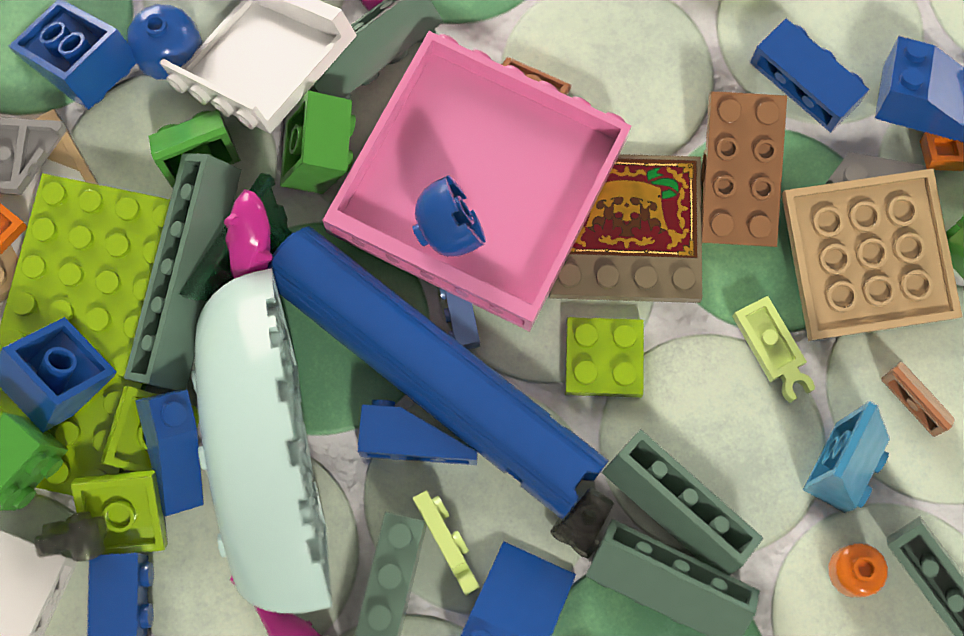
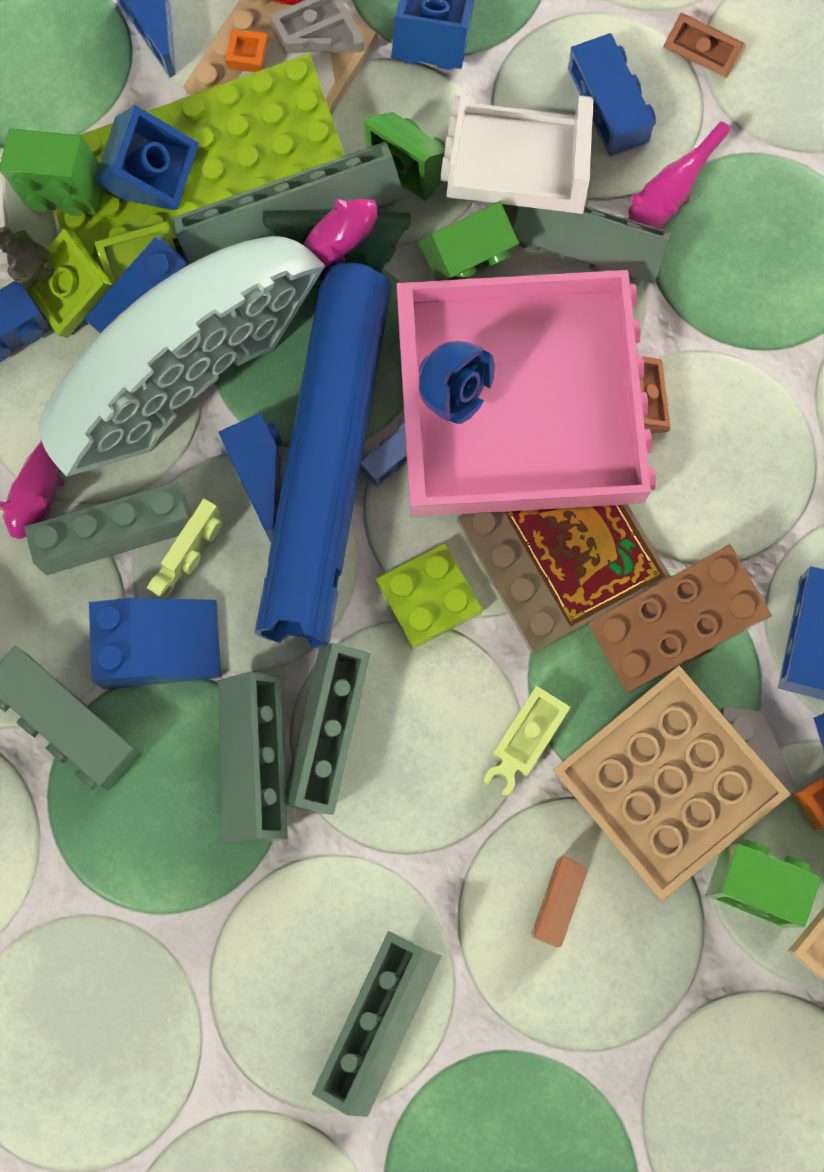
camera: 65 degrees right, 0 degrees up
blue cylinder [127,4,203,80] -> none
clear smoke plate [550,488,614,558] -> none
dark azure slope [803,401,890,513] -> none
orange head [828,543,888,598] -> none

